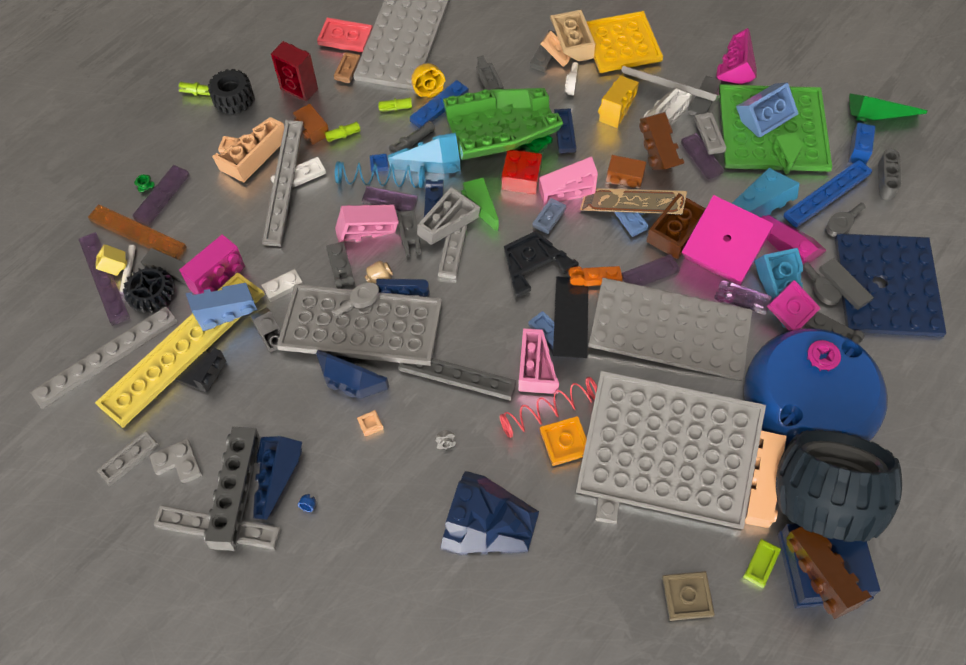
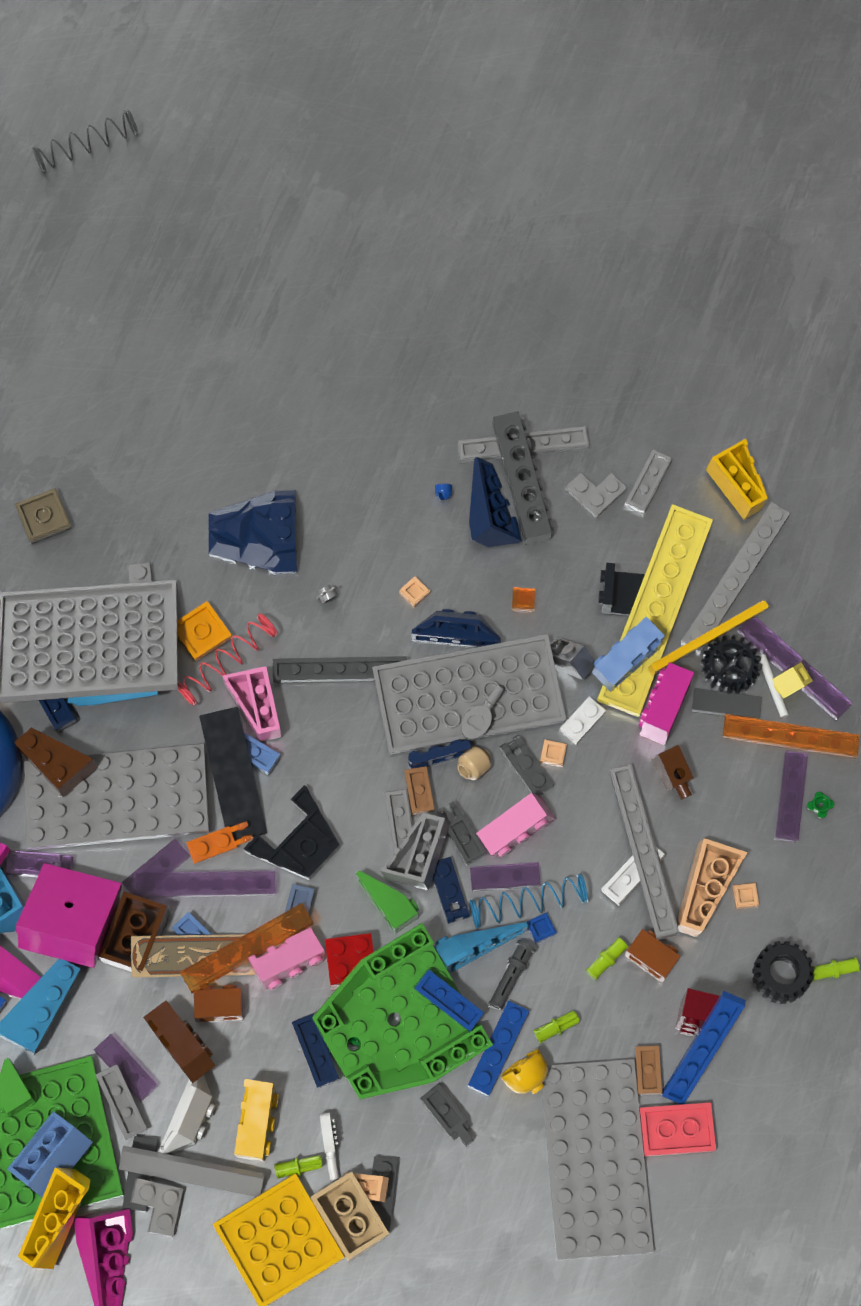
camera: 160 degrees right, 10 degrees up
none -> reddish brown wedge [14,727,98,797]
none -> yellow wedge [18,1167,90,1269]
none -> light grey plate [130,1178,183,1237]
none -> clear purple plate [136,871,275,898]
none -> clear orange tile [180,903,314,994]
none -> lime axle [274,1155,323,1179]
none -> medium nougat plate [404,766,435,816]
none -> blue plate [414,969,484,1032]
none -> clear orange plate [512,587,535,613]
none -> light nougat tile [540,740,567,767]
none -> yellow tile [648,600,769,676]
none -> reddish brown torso [651,745,693,800]
none -> blue plate [662,991,746,1105]
none -> yellow wedge [706,439,768,520]

